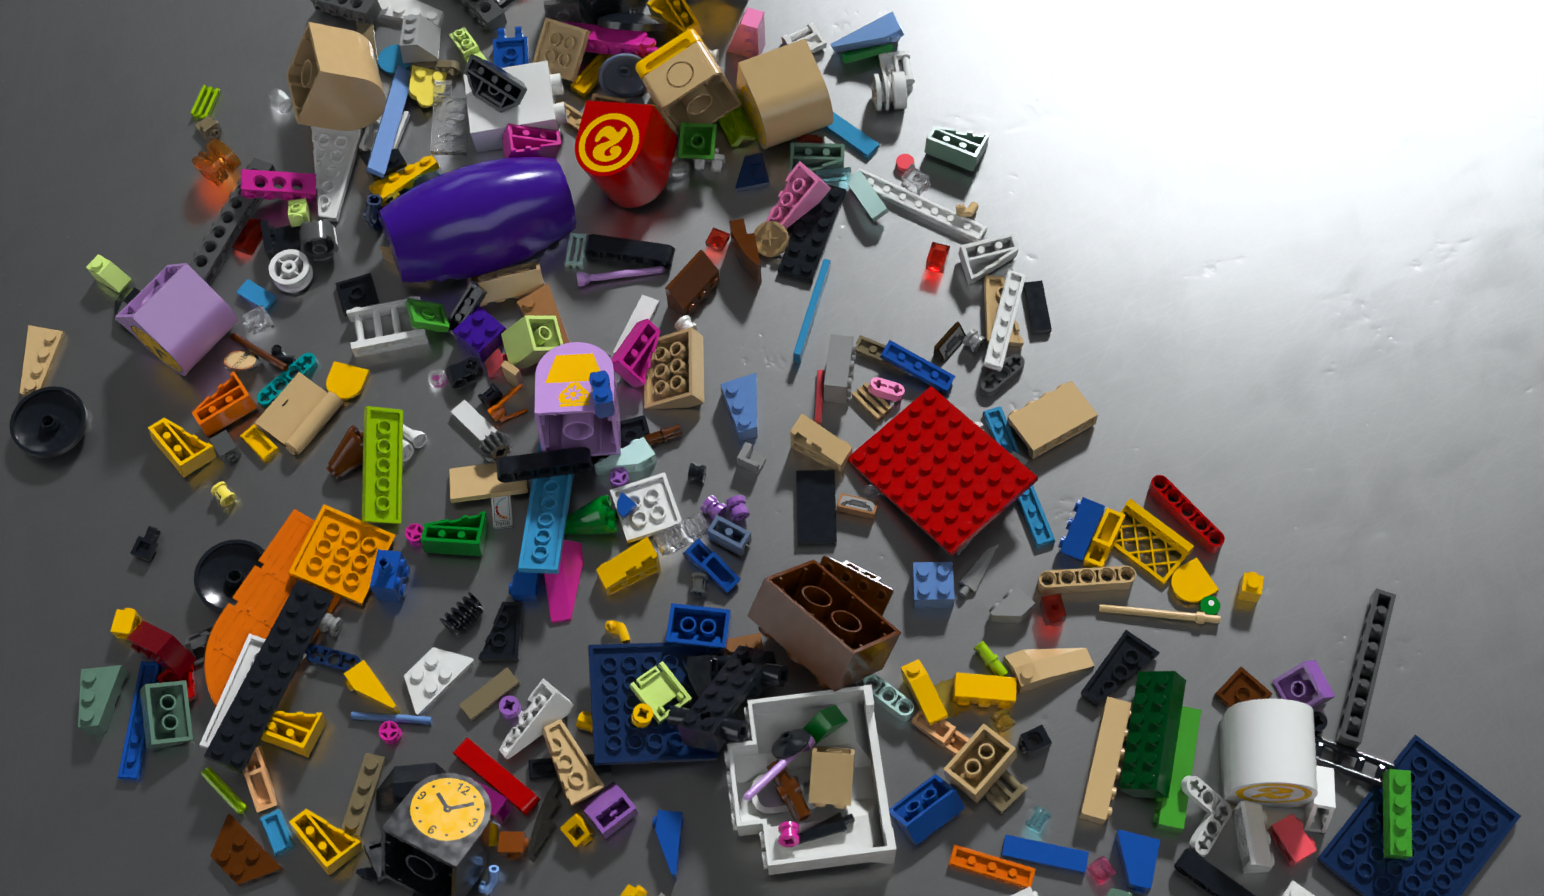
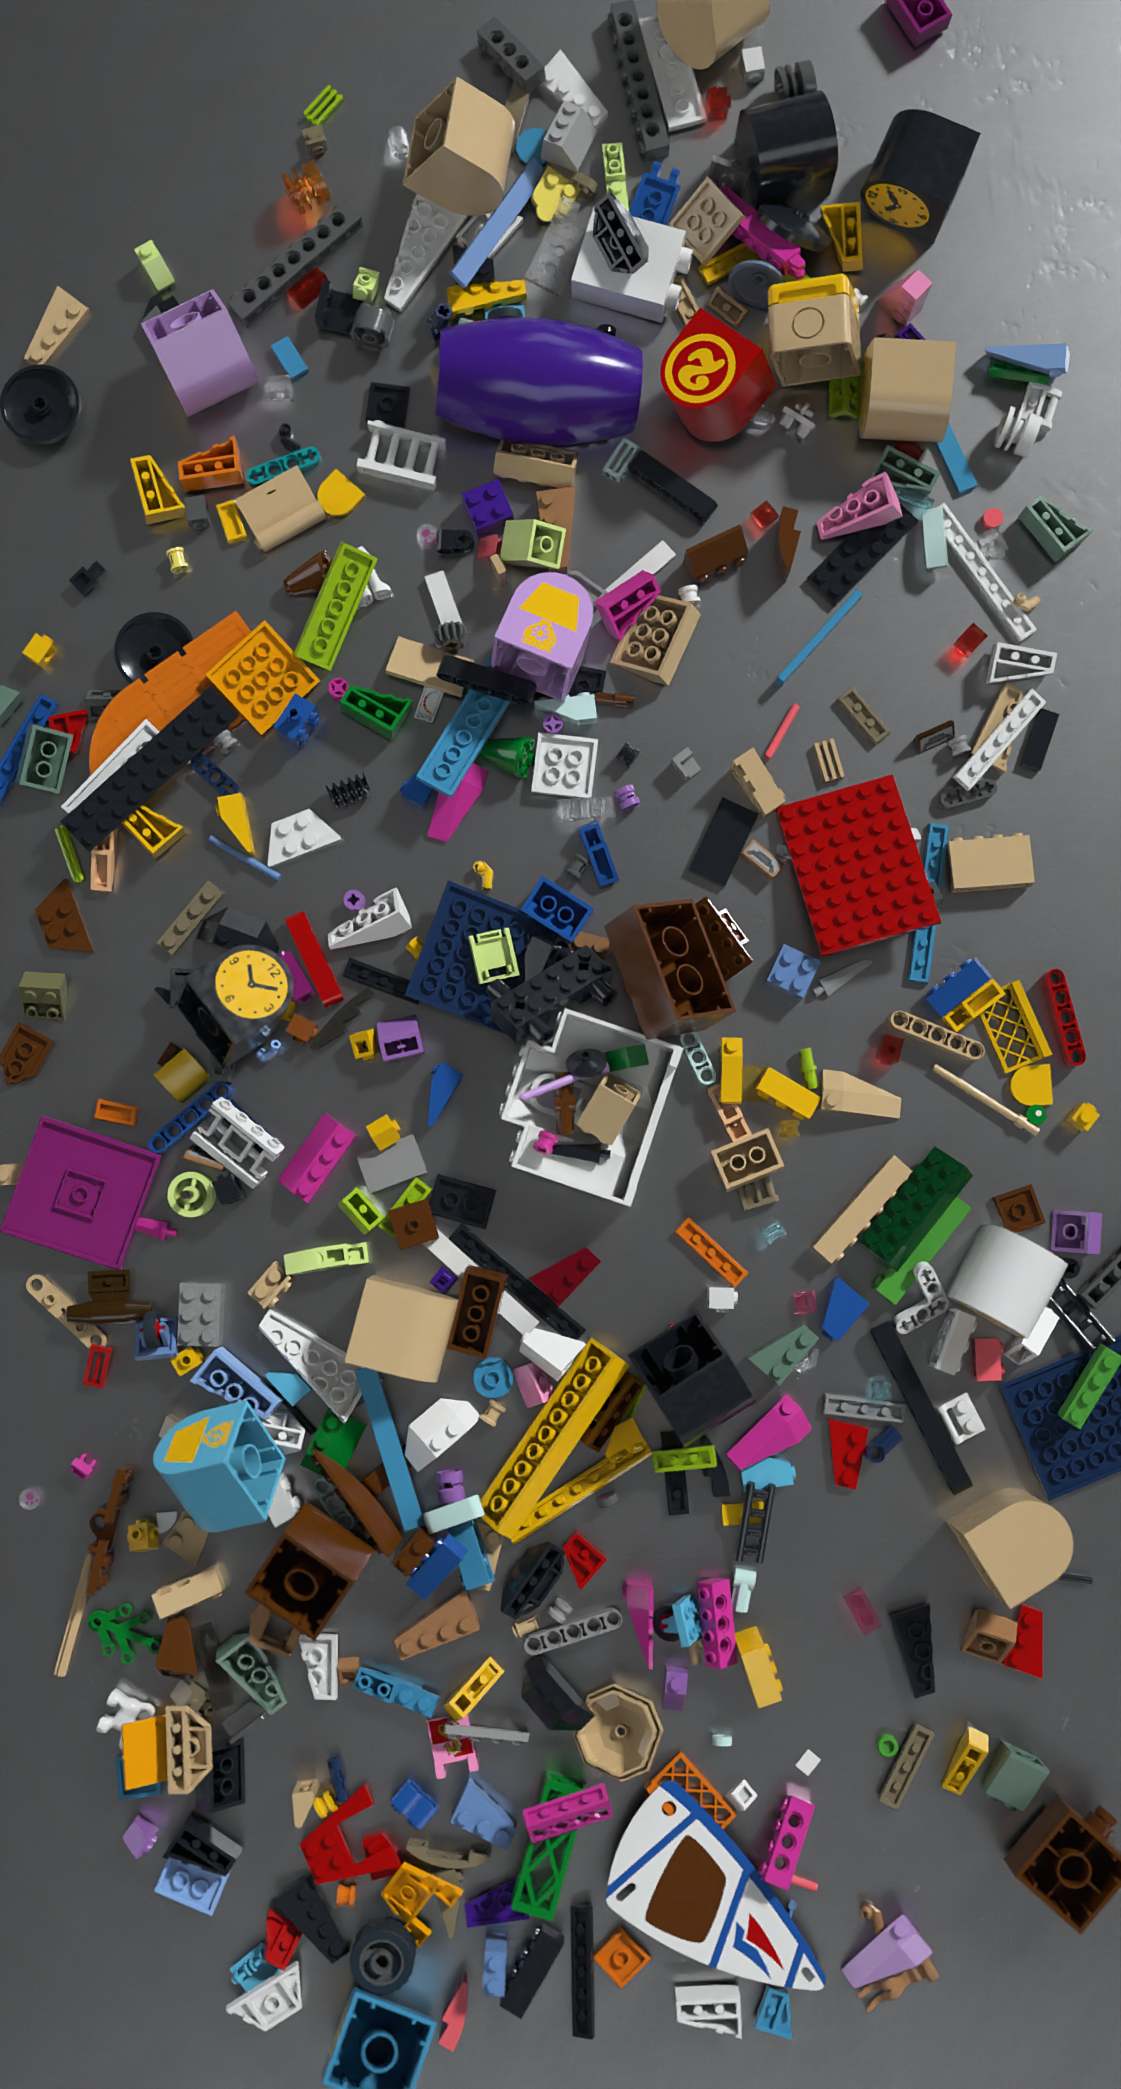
camera: 20 degrees right, 20 degrees up
dark red wedge [127,620,197,678] -> none
piece [222,350,261,373] -> none
reddish brown bar [230,332,289,372] -> none
dark pink brick [241,169,316,202] -> none
dark azure tile [260,809,295,856] -> none
white wheel [269,249,313,293] -> none
yellow wedge [289,809,363,876] -> none
dark pink wheel [379,721,402,745] -> none
bright green plate [405,298,450,333] -> none
black tile [447,281,488,335] -> none
dark tan tile [459,667,520,721] -> none
black bush [478,383,503,408] -> none
black wing [478,602,523,661] -> none
orange plant [487,384,528,423] -> none
dark pink wedge [502,123,561,158] -> none
tan wing [542,719,605,808] -> none
lavender piece [577,266,665,287] -> none
blue brick [589,370,615,418] -> none
yellow wedge [596,536,661,595] -> none
blue tile [617,492,637,520] -> none
yellow wheel [631,703,653,728] -> none
bright green slope [678,123,717,160] -> none
sand blue brick [707,515,752,557] -> none
medium blue wedge [720,373,758,442] -> none
medium lavender wheel [726,495,750,521] -> none
dark blue wing [735,153,770,193] -> none
tan tile [754,221,789,258] -> none
white plate [781,23,827,54] -> none
light grey brick [824,334,857,404] -> none
bright pink beam [868,377,905,402] -> none
blue plate [880,340,956,394] -> none
blue slope [889,774,965,845] -> none
light grey slope [989,587,1035,623] -> none
blue tile [1001,834,1089,874] -> none
black brick [1018,725,1052,758] -> none
black wing [1080,630,1160,706] -> none

